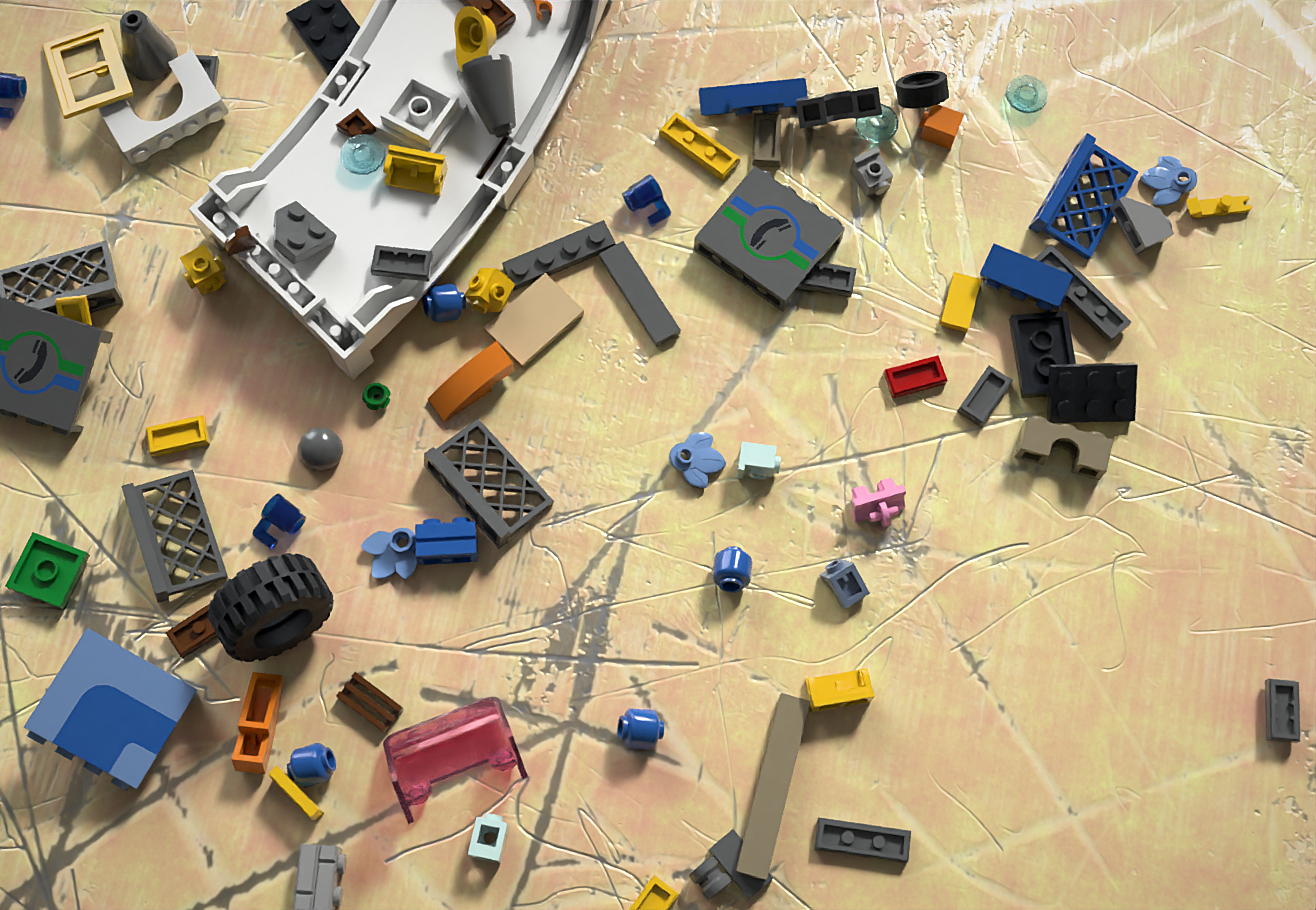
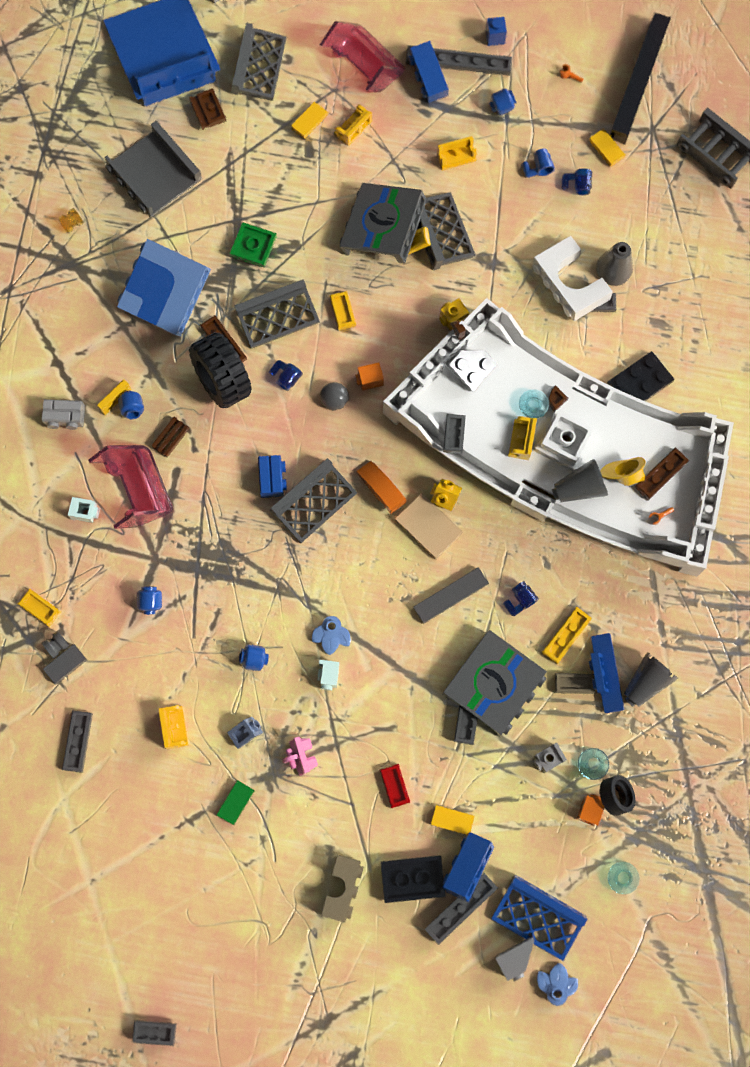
camera: 90 degrees right, 5 degrees up
door [42,21,134,119] -> none
orange slope [232,672,283,774] -> none
medium blue plate [361,528,417,579] -> none
green plate [362,383,391,410] -> none
blue head [422,284,466,323] -> none
dark grey plate [502,220,616,291] -> none
dark tan tile [735,693,810,881] -> none
dark grey arch [796,84,882,129] -> none
dark grey tile [957,365,1013,427] -> none
black plate [1047,362,1138,423] -> none
yellow piece [1186,194,1252,218] -> none
none -> green tile [217,780,255,825]
none -> orange brick [355,362,384,391]
none -> dark grey cone [624,652,678,707]

